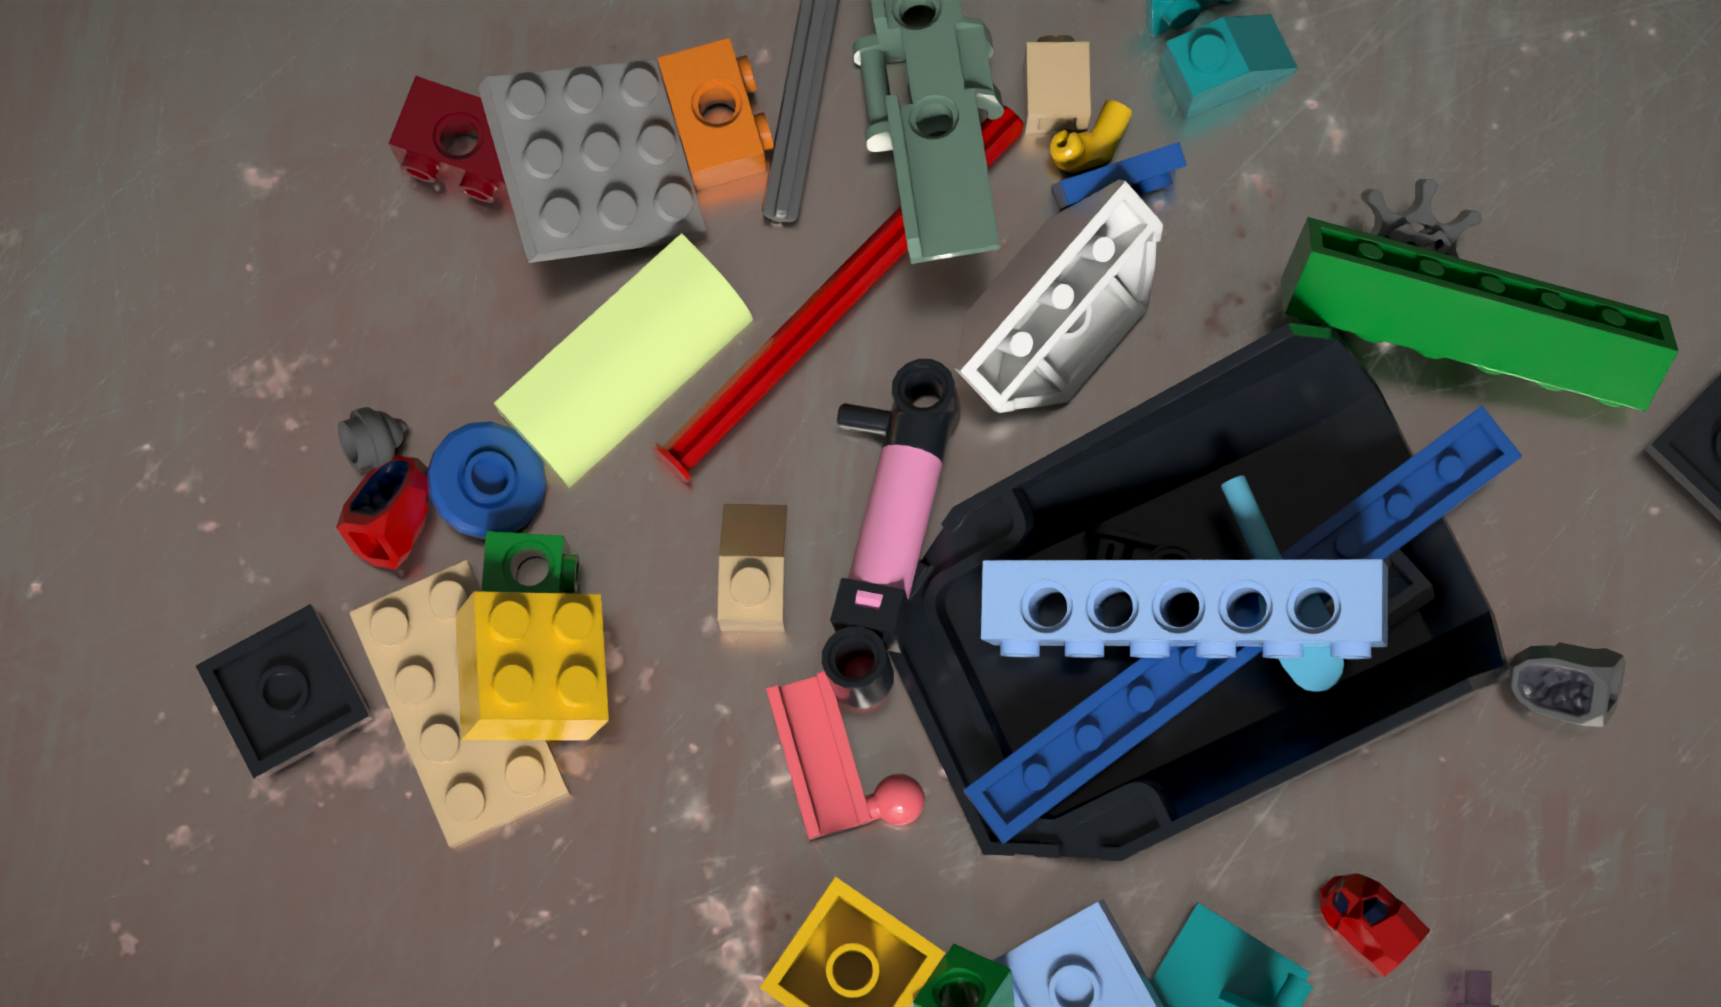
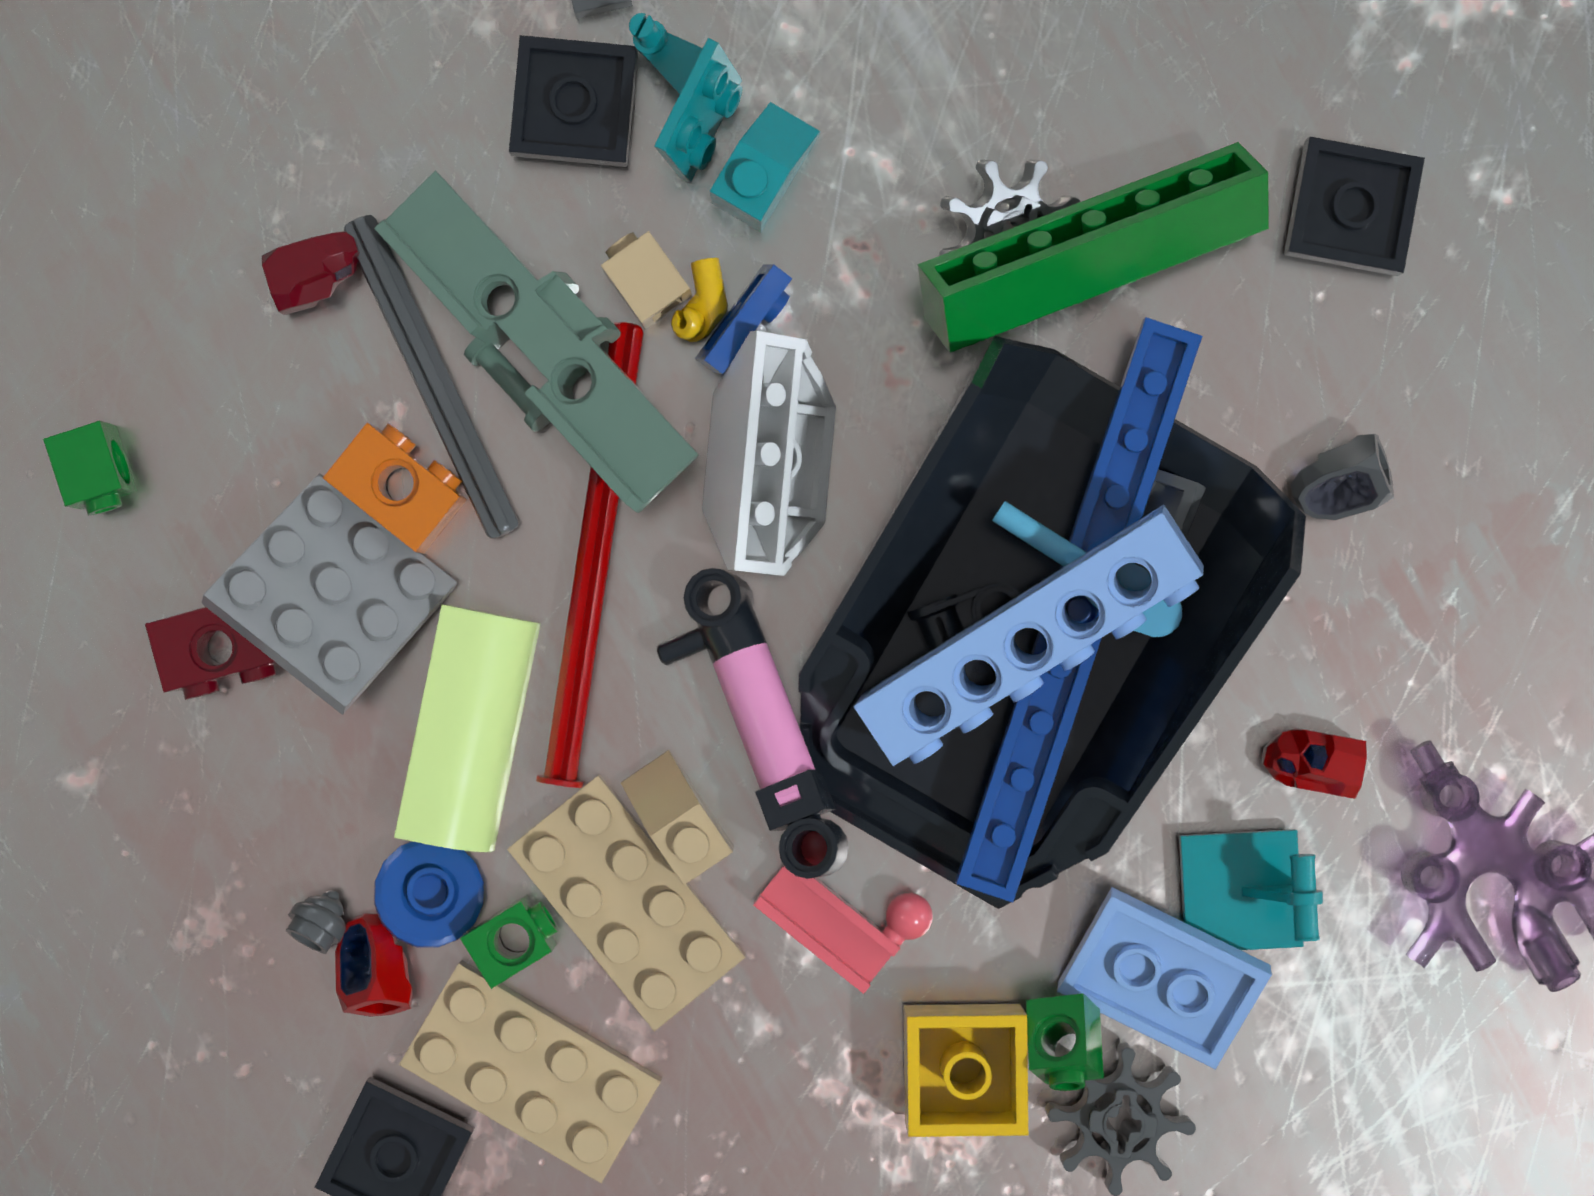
camera: 35 degrees left, 10 degrees up
yellow brick [456,591,609,740] -> none
none -> tan plate [507,774,746,1032]

